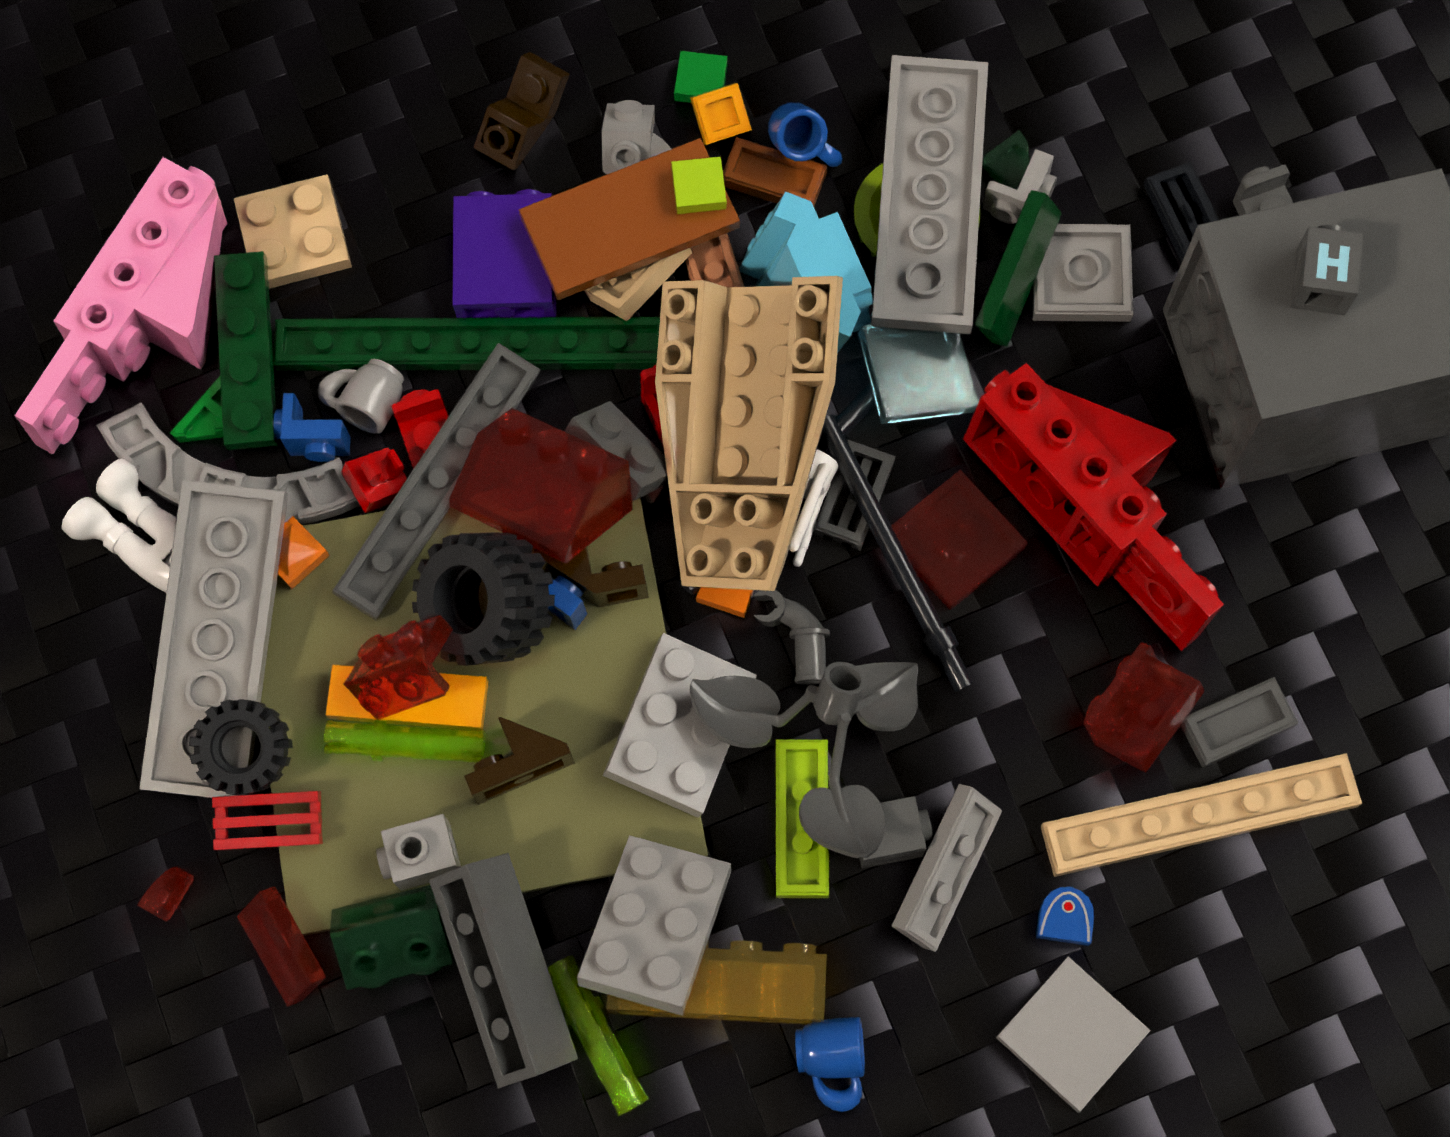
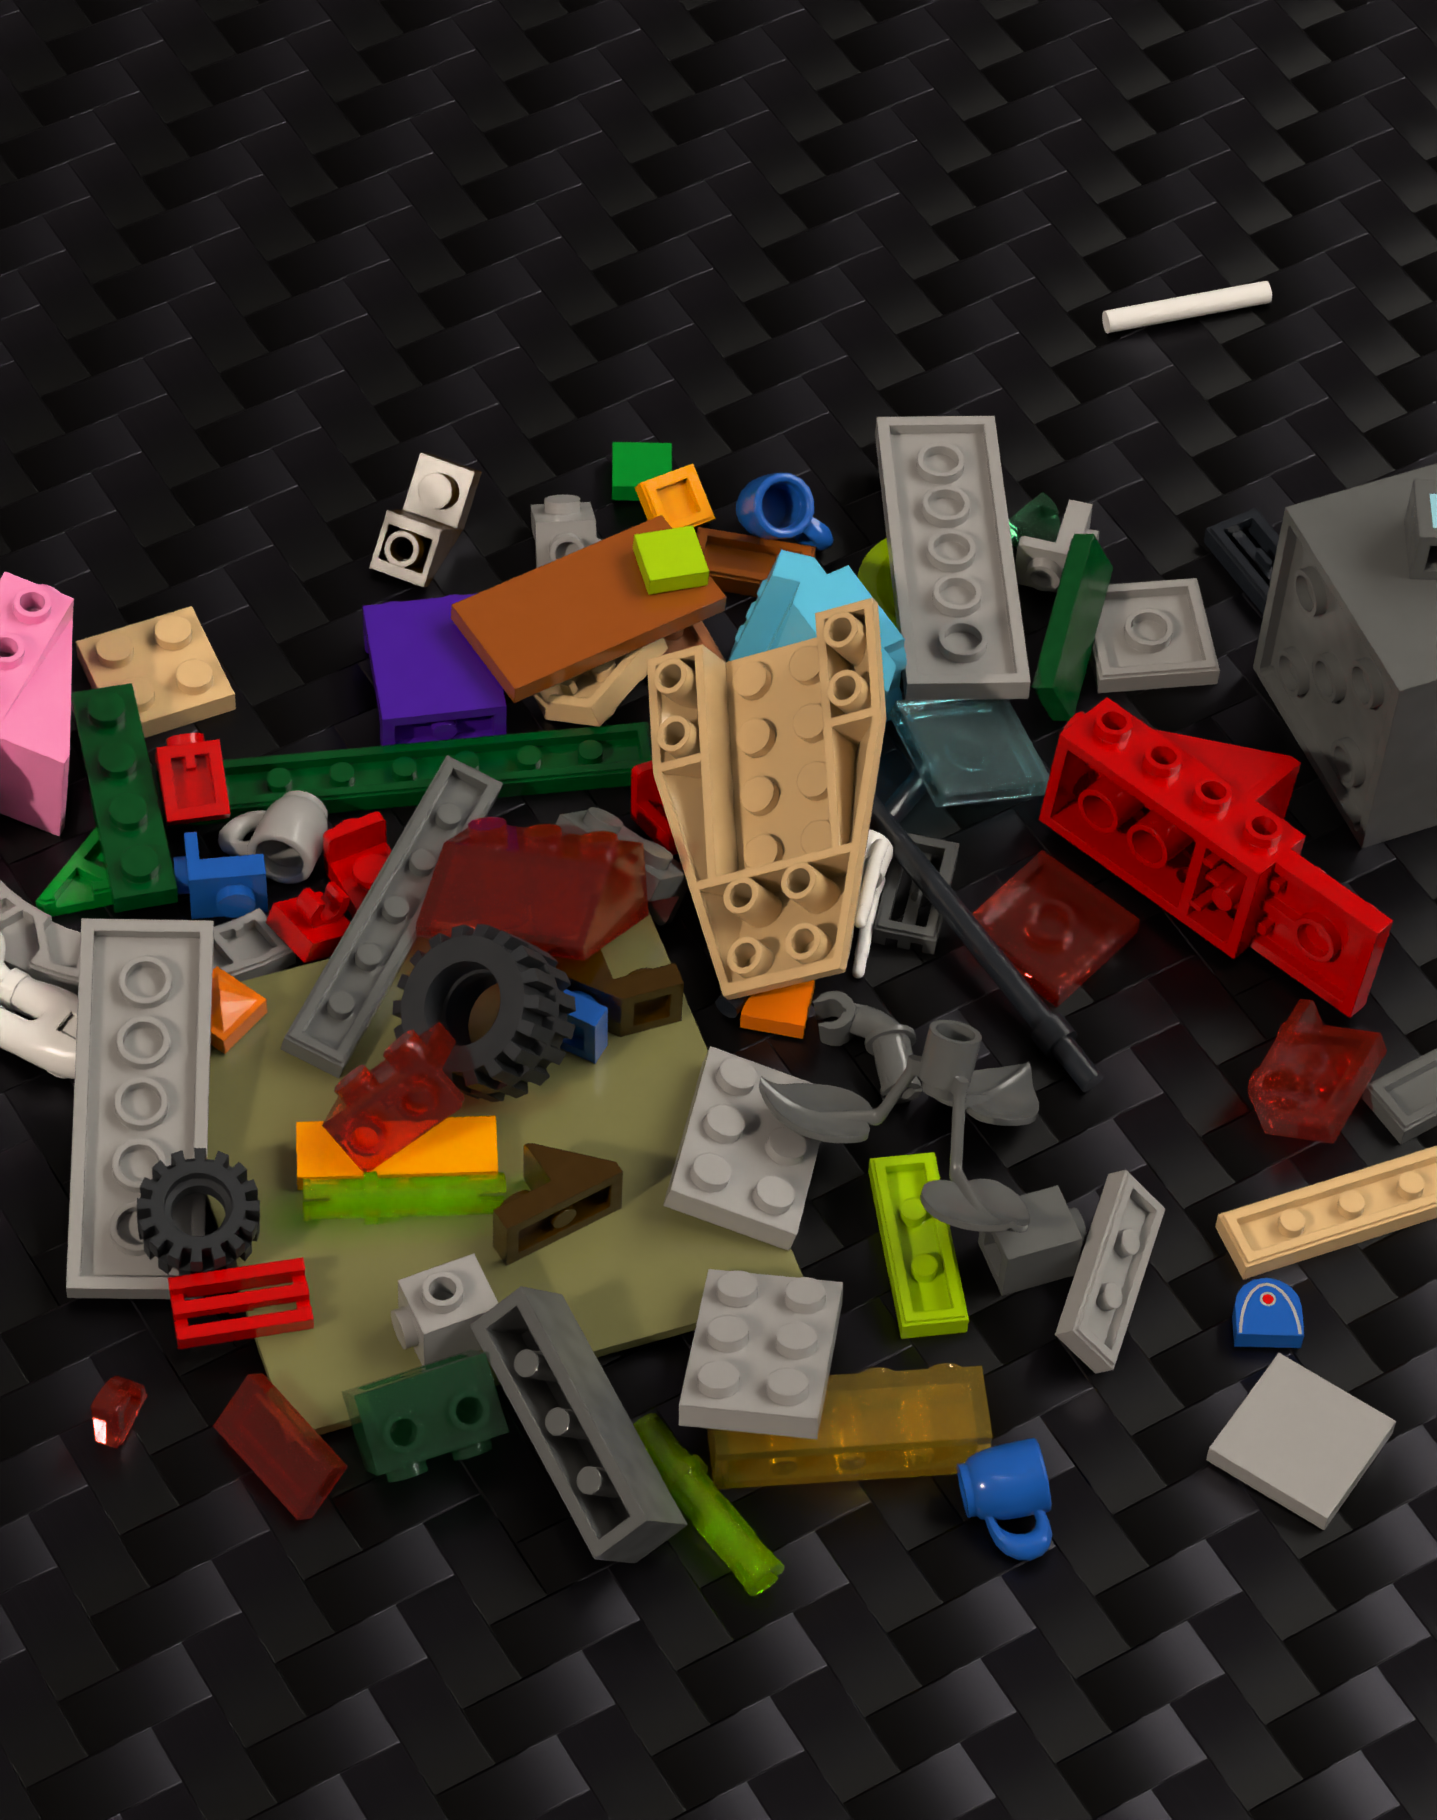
camera: 15 degrees left, 20 degrees down
none -> red bracket [155,733,231,826]

